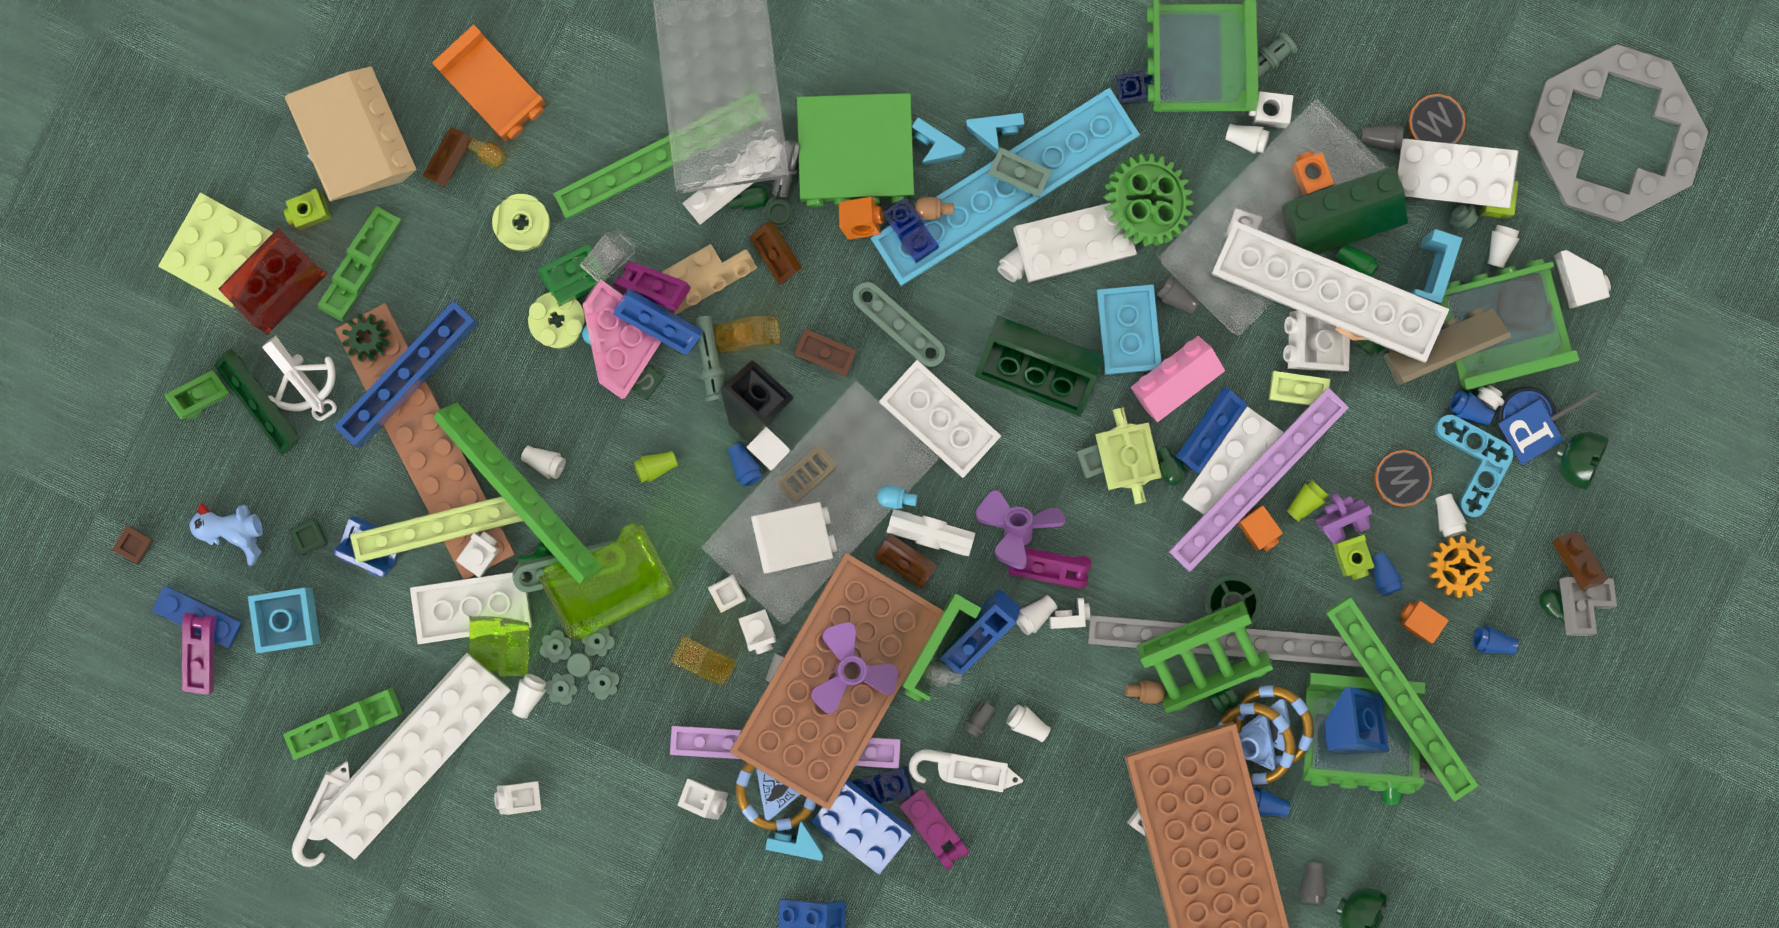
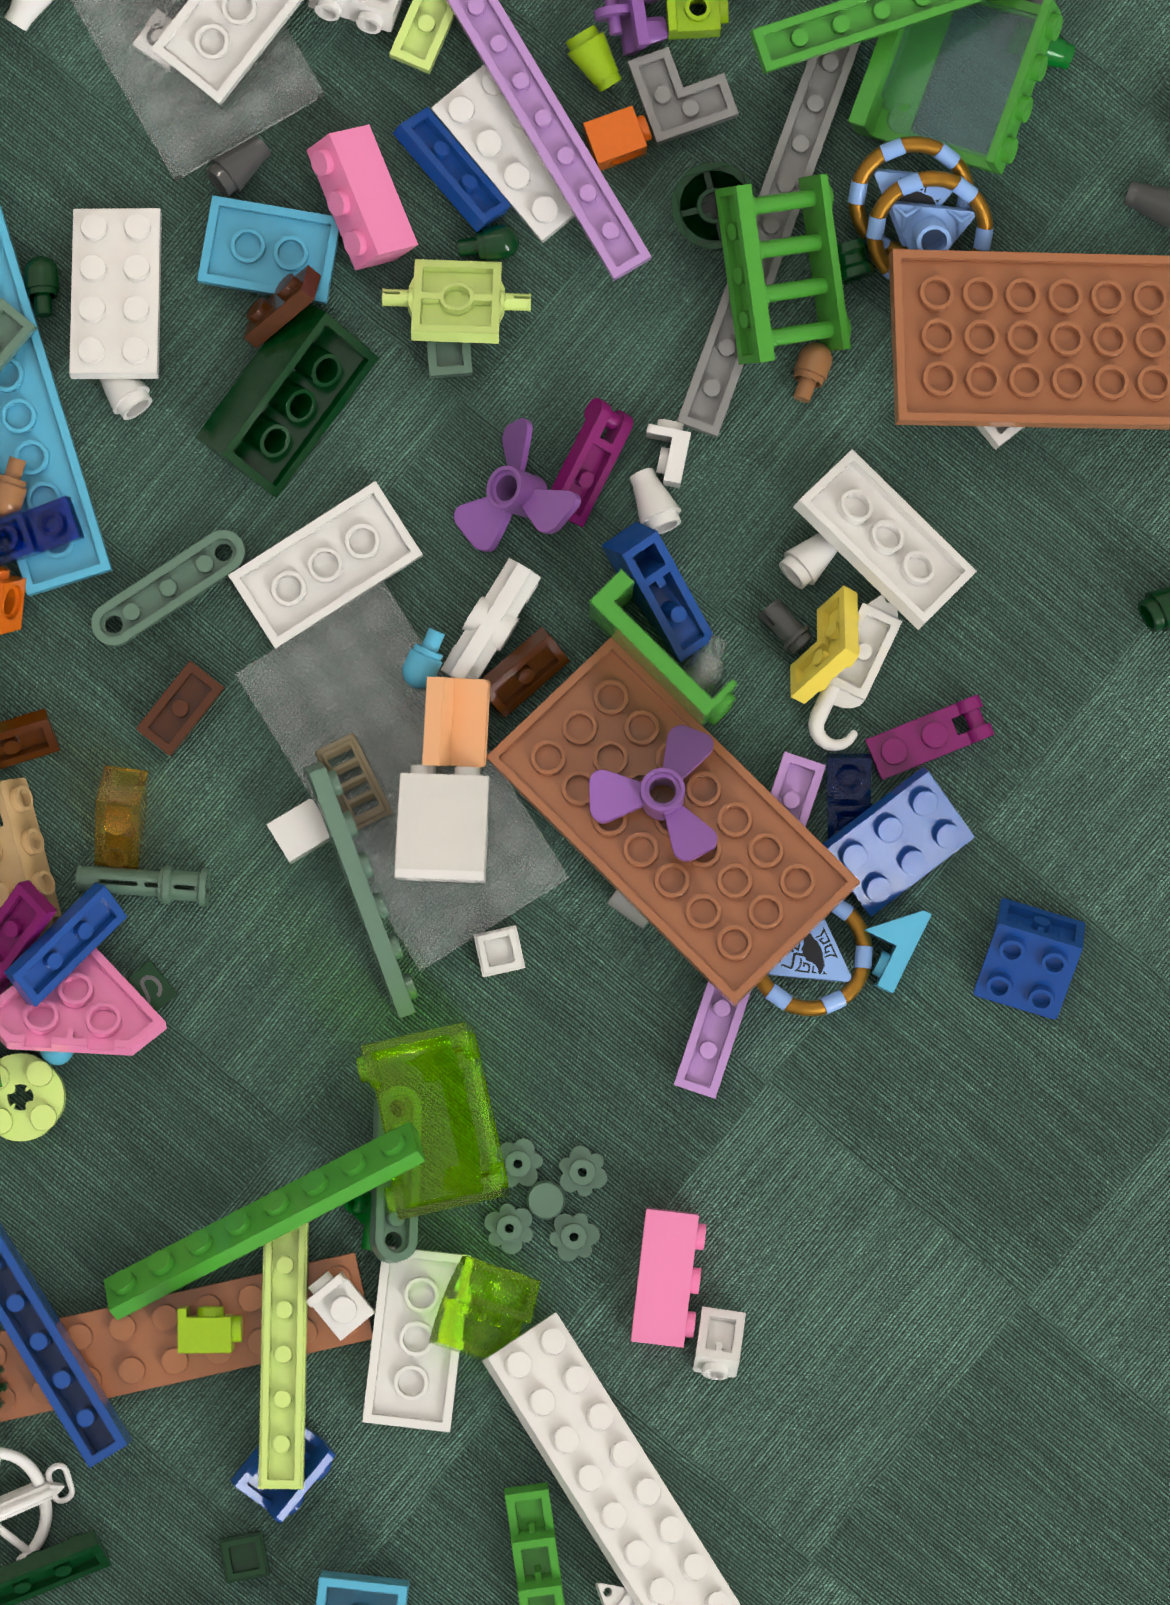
camera: 75 degrees left, 0 degrees up
white cone [512,674,546,719] -> none
white cone [521,445,566,479] -> none
lime cone [633,451,678,483] -> none
clear yellow slope [670,635,736,686] -> none
white bracket [677,779,728,820] -> none
black slope [720,360,794,443] -> none
blue cone [727,443,763,487] -> none
white bracket [739,609,777,654] -> none
bright green gear [1103,154,1193,247] -> none
blue cone [1253,787,1290,817] -> none
blue slope [1325,687,1389,754] -> none
none -> dark green cylinder [24,256,60,318]
none -> lime brick [177,1306,243,1354]
none -> reddish brown plate [243,265,321,349]
none -> sand green plate [304,761,419,1019]
none -> light nougat panel [422,676,491,768]
none -> light grey plate [627,47,739,146]
none -> bright pink brick [631,1207,706,1348]
none -> light yellow plate [790,585,860,704]
none -> white plate [793,449,977,630]

